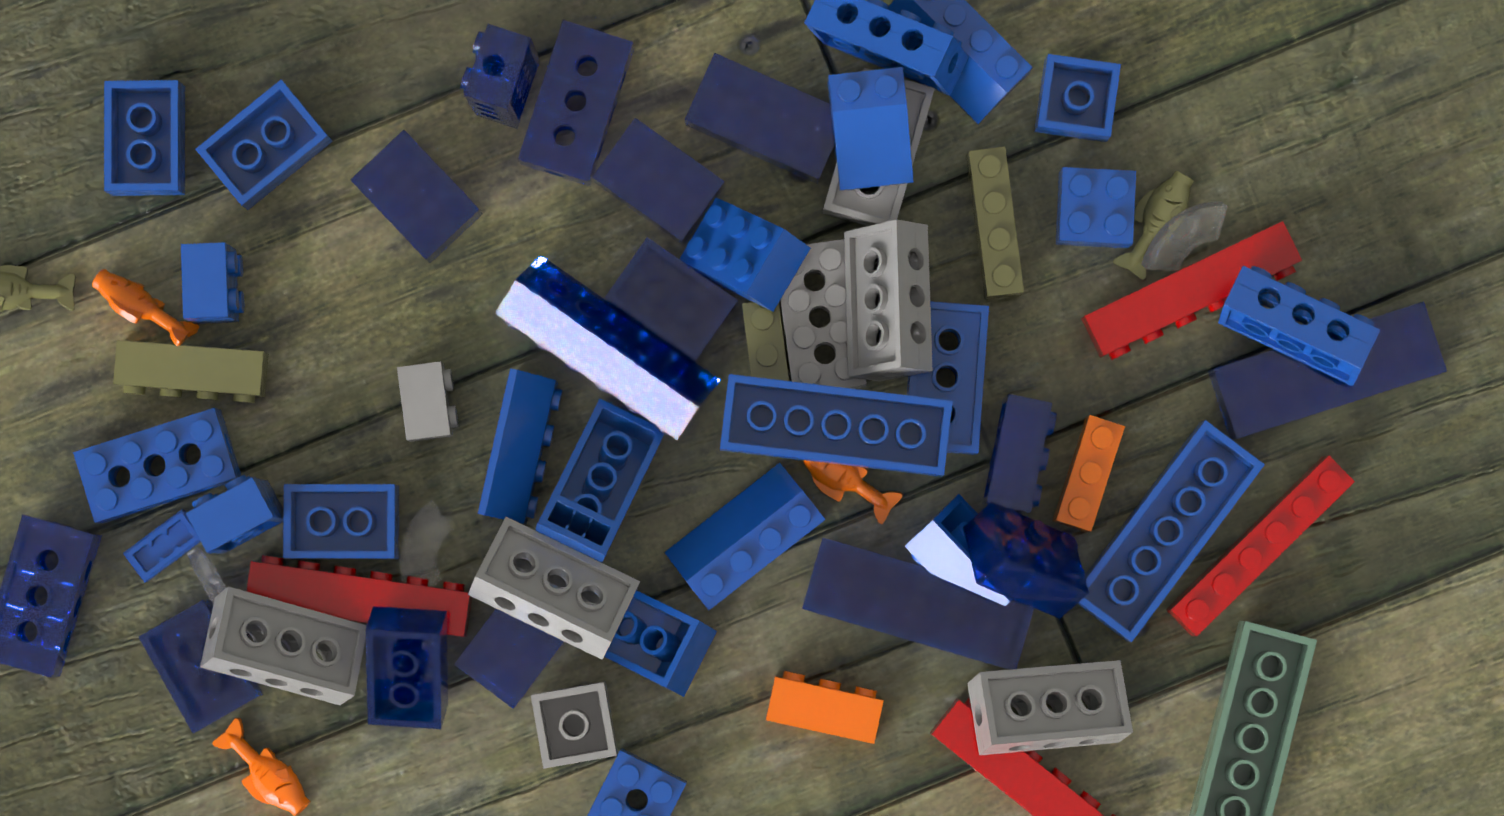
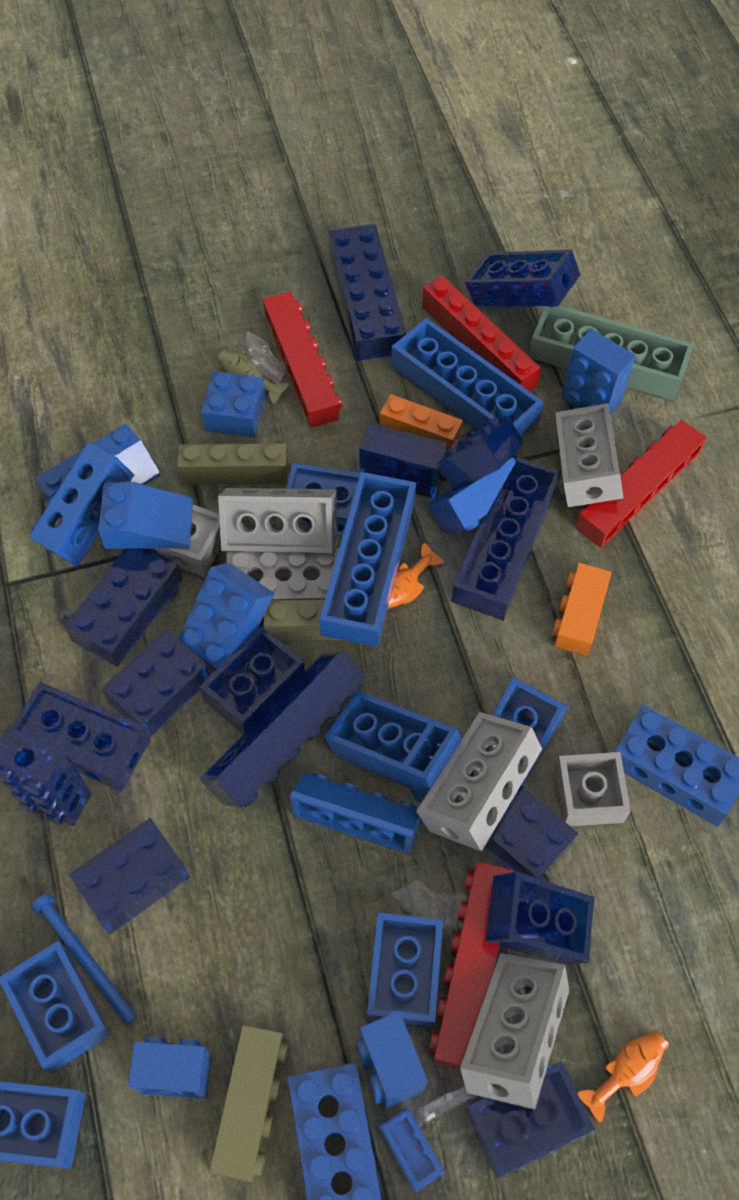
camera: 85 degrees left, 25 degrees down
orange animal [92,269,199,346] -> none
light grey brick [397,361,459,442] -> none
blue slope [664,463,825,610] -> none
blue brick [1034,54,1121,142] -> none
blue brick [1218,266,1380,386] -> none
none -> blue bar [31,893,136,1024]
none -> clear blue brick [465,249,581,308]
none -> blue brick [562,329,636,416]

